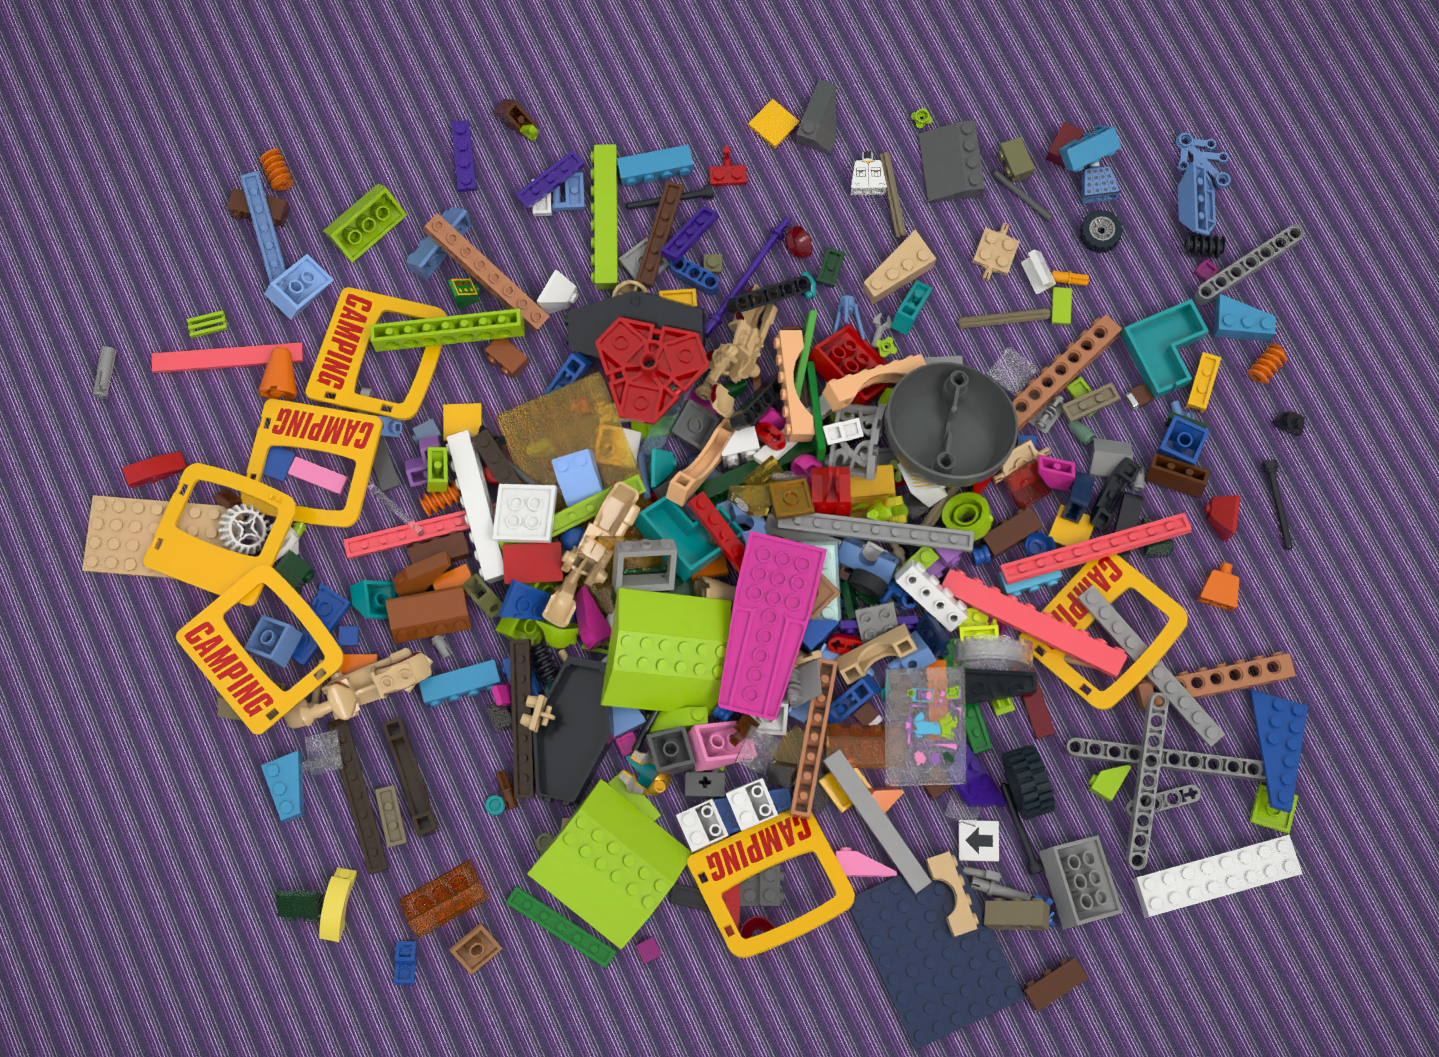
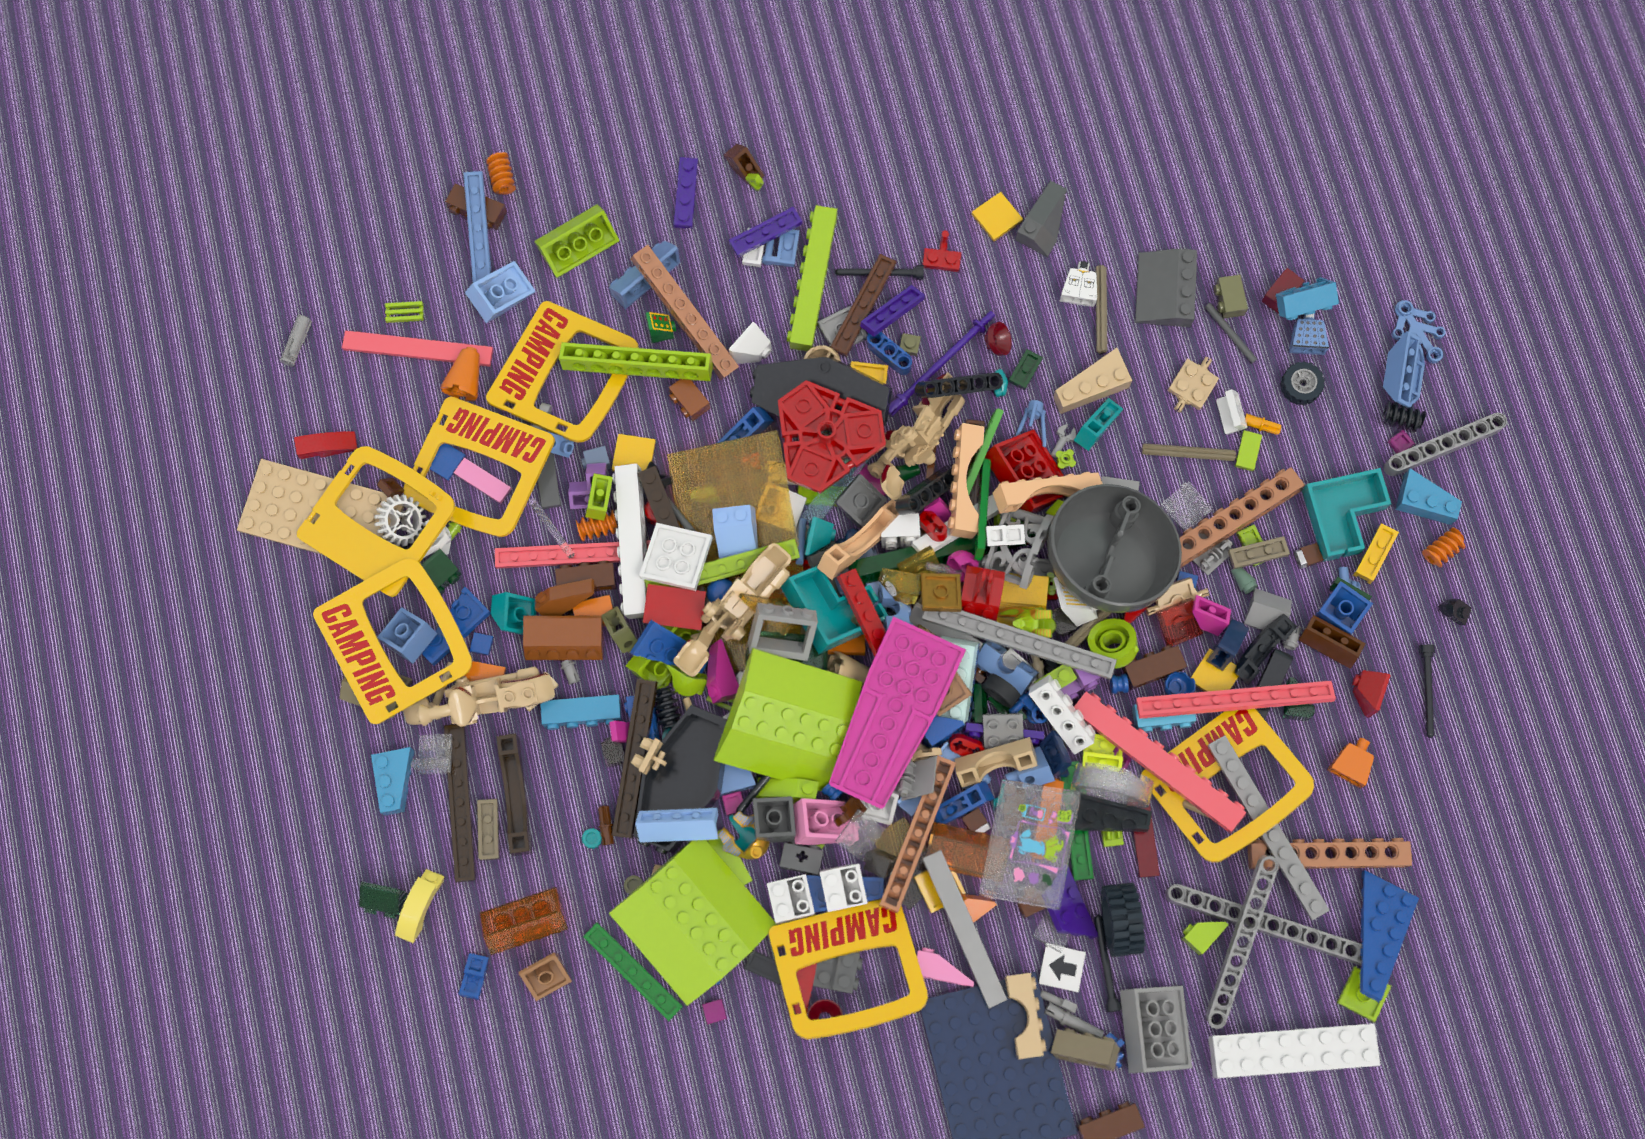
camera: 10 degrees right, 0 degrees up
dark azure brick [617,145,694,186] -> none
lime plate [911,108,933,129] -> none
light grey beam [1125,785,1201,818] -> none
none -> light blue panel [635,808,718,842]

